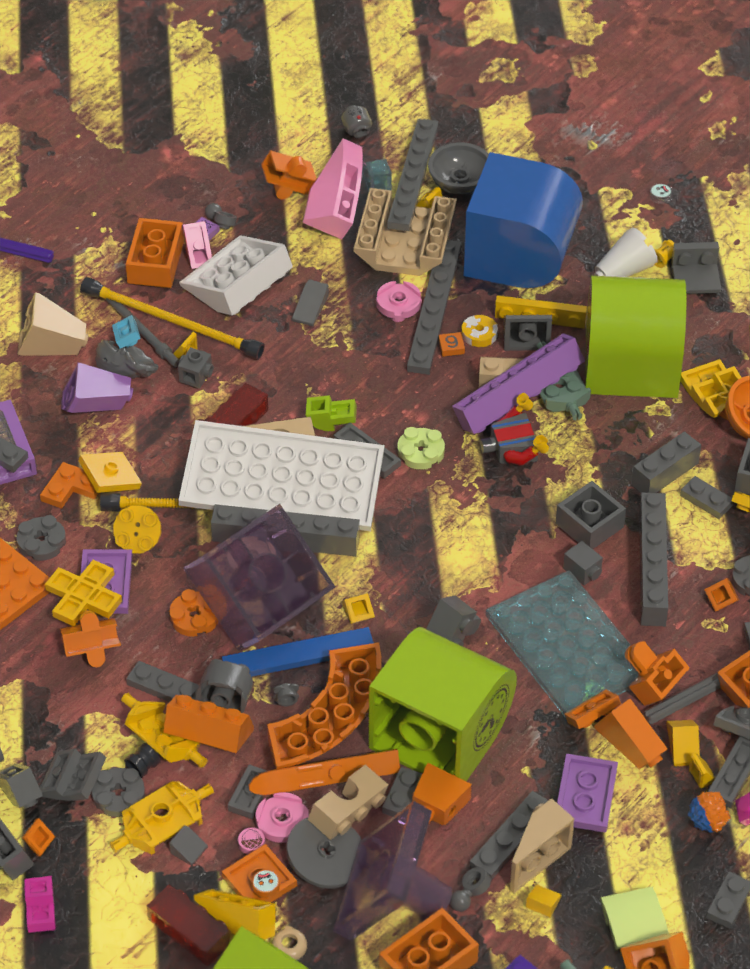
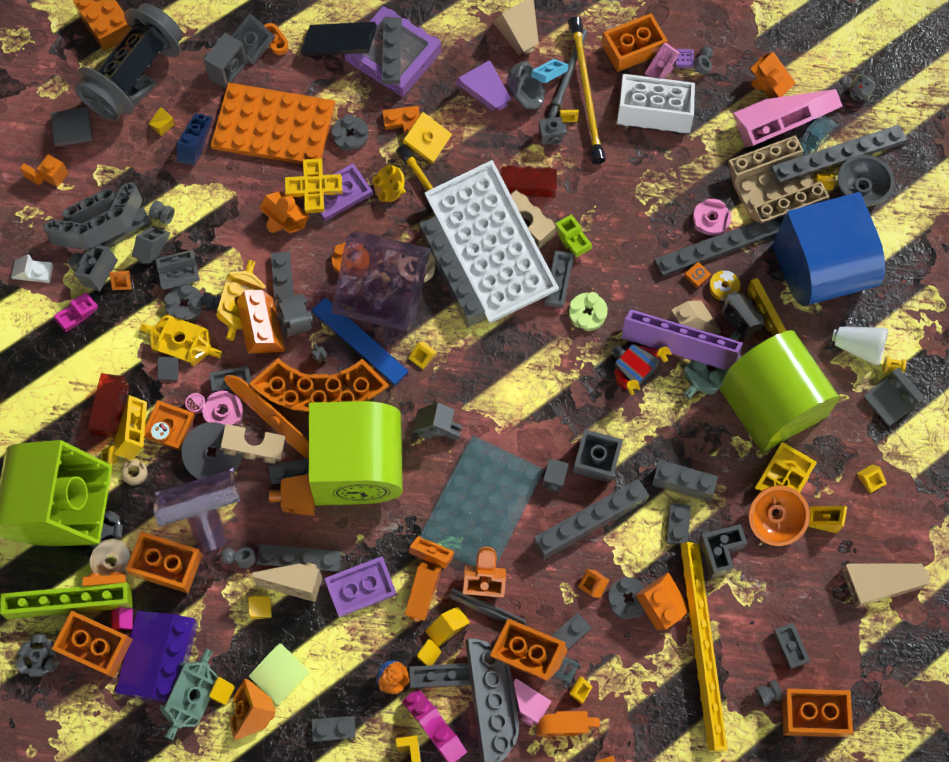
camera: 55 degrees right, 20 degrees up
dark grey slope [292,279,329,326] -> none

